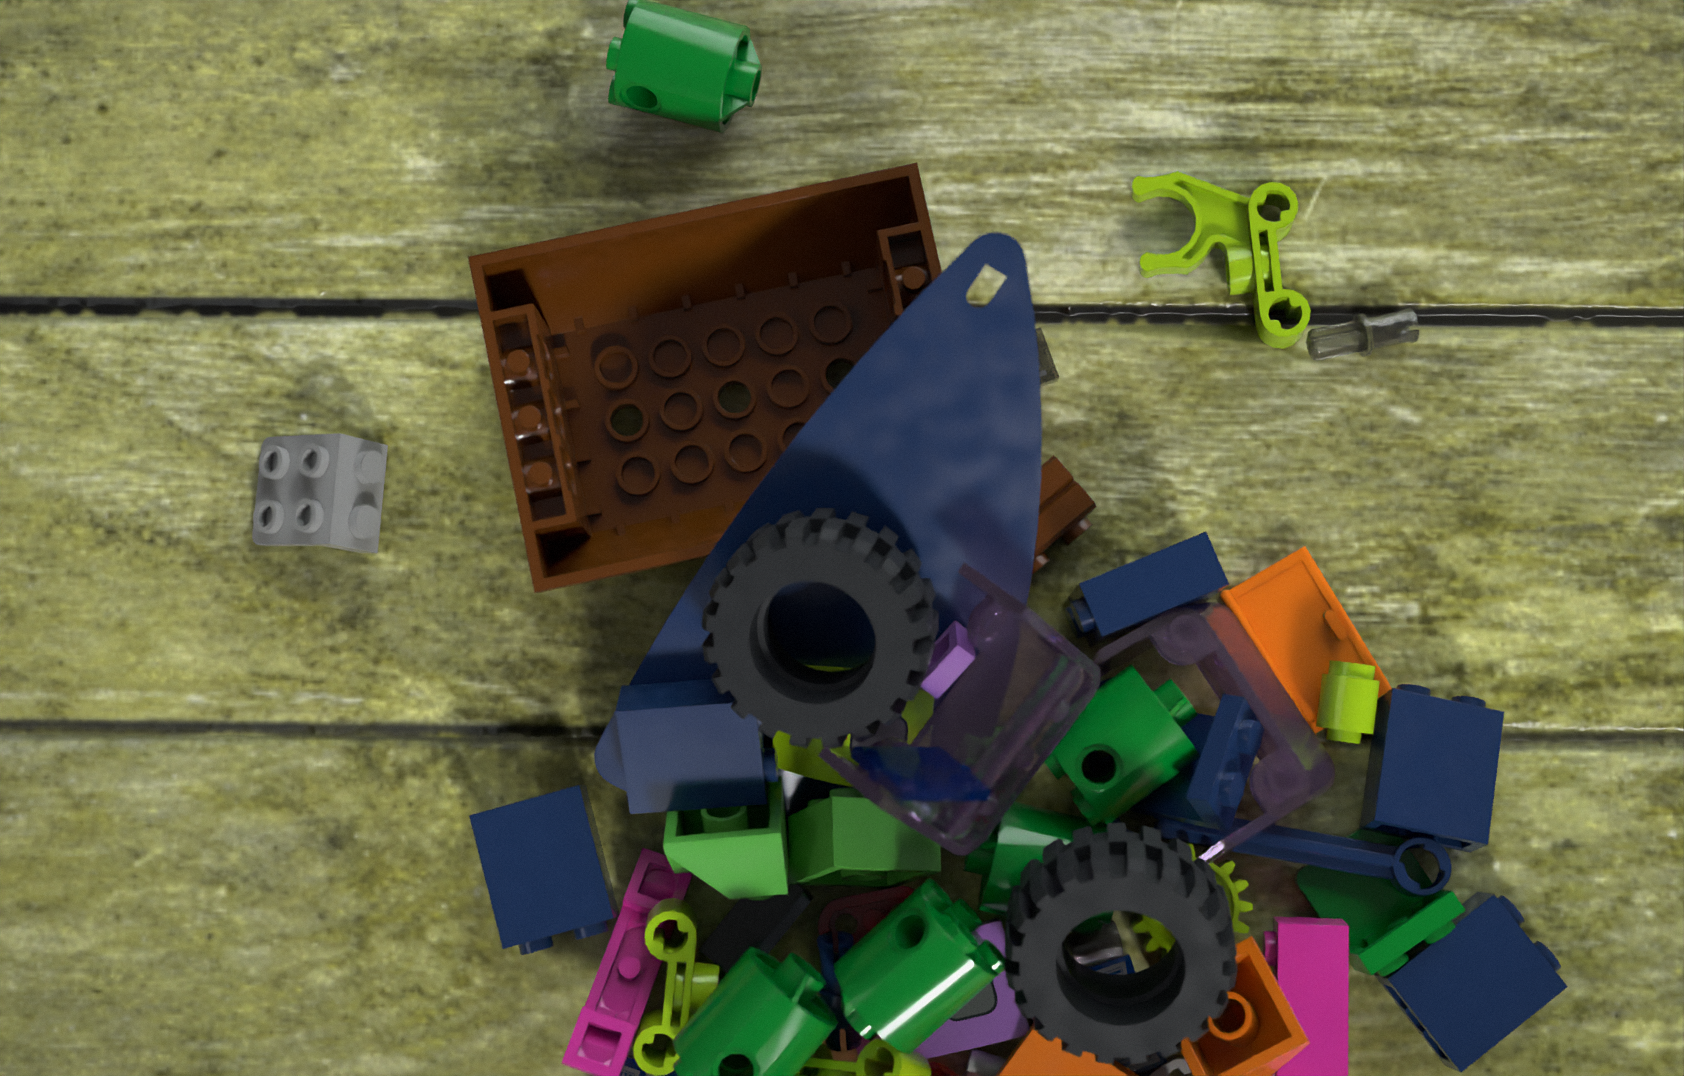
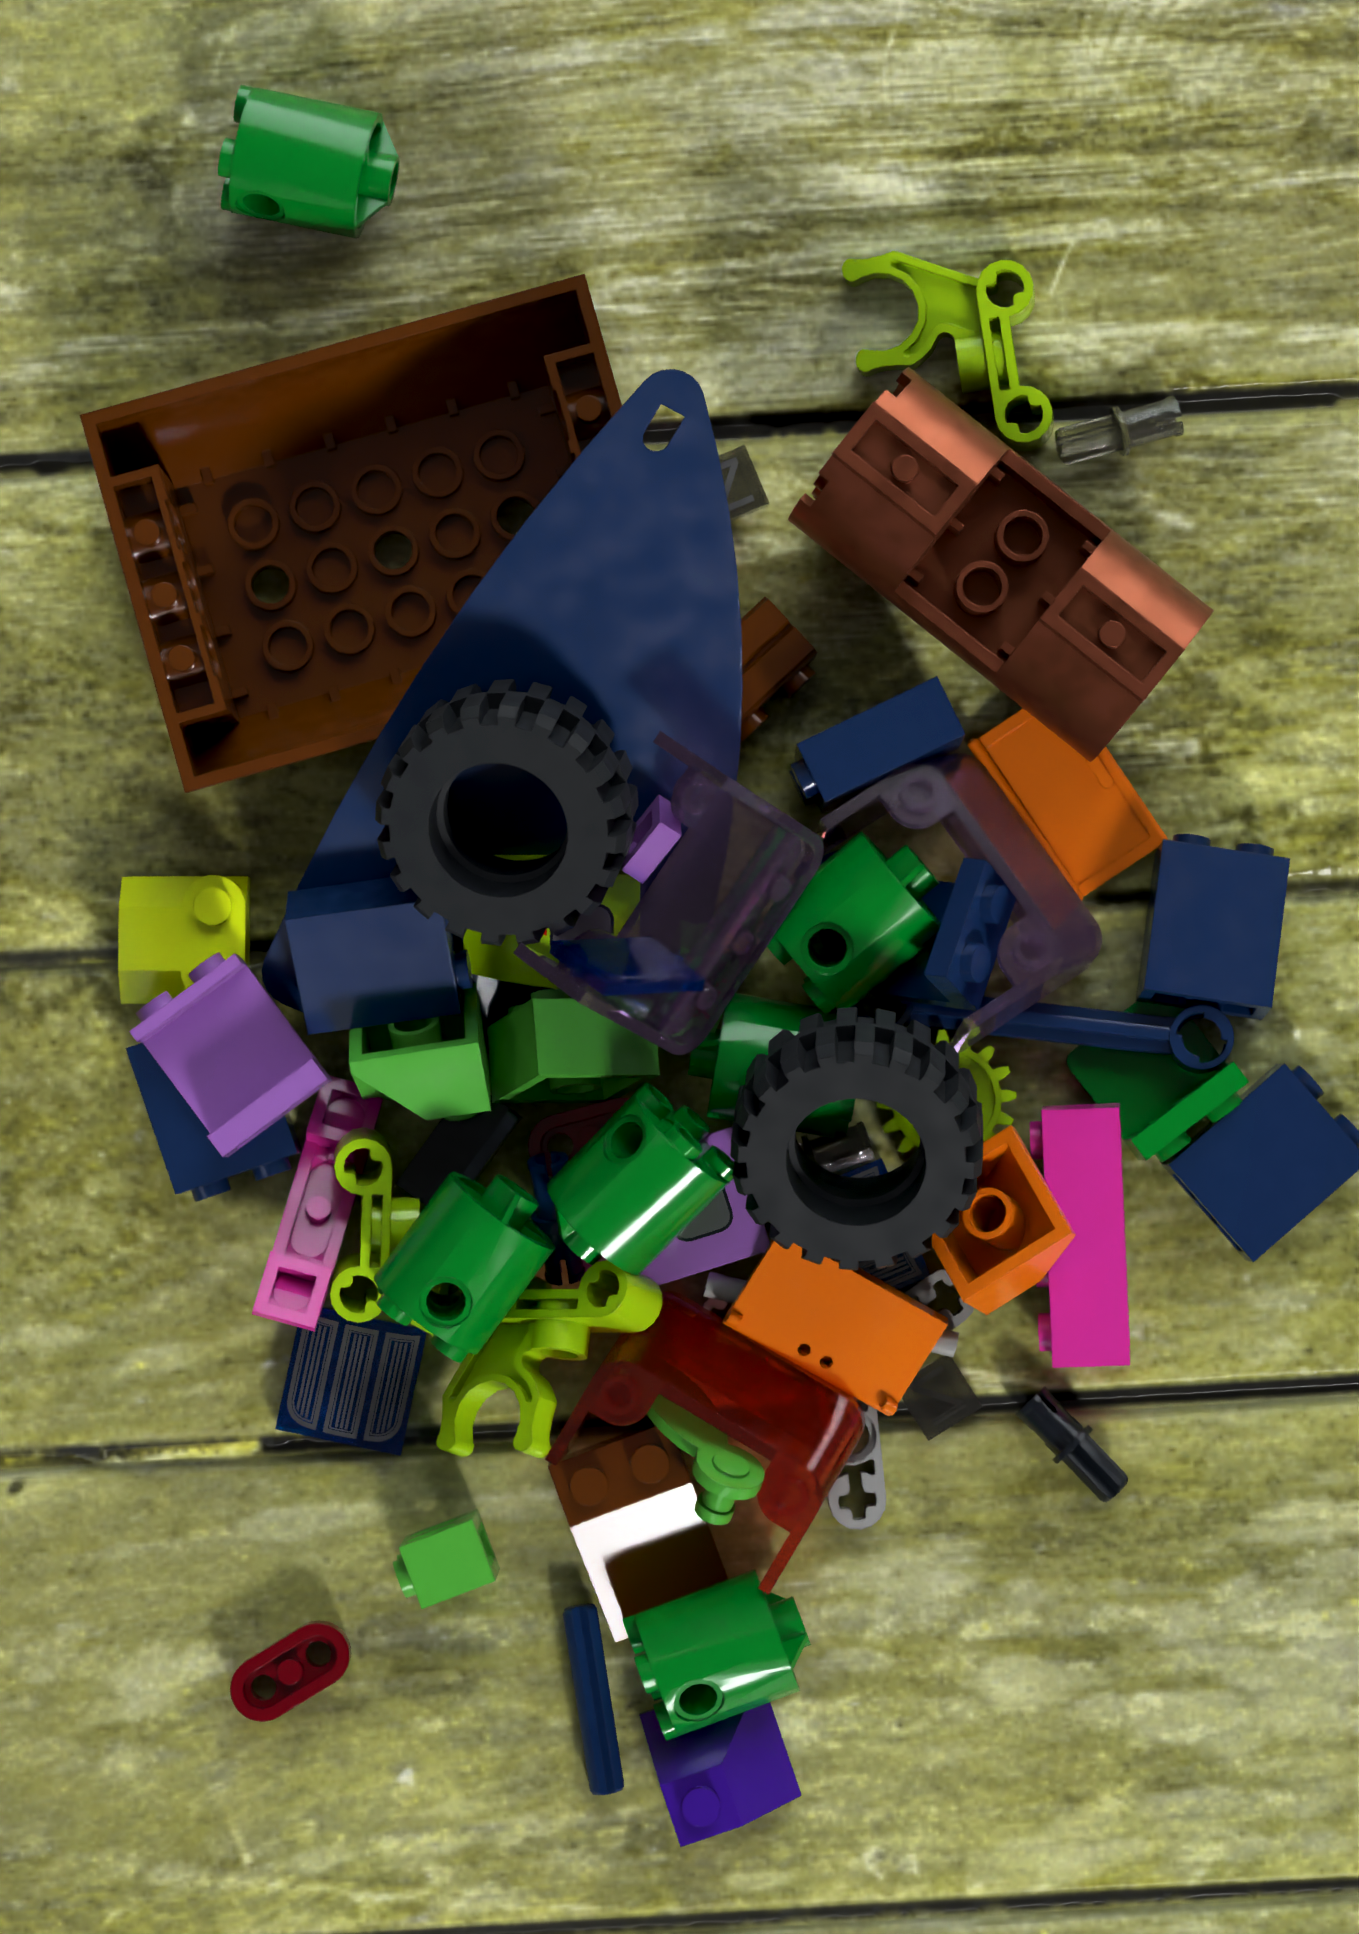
camera: 10 degrees left, 5 degrees up
lime brick [1316,660,1380,744] -> none
none -> neon yellow slope [118,875,250,1004]
none -> medium lavender panel [129,952,332,1157]
none -> copper cylinder [788,367,1214,762]

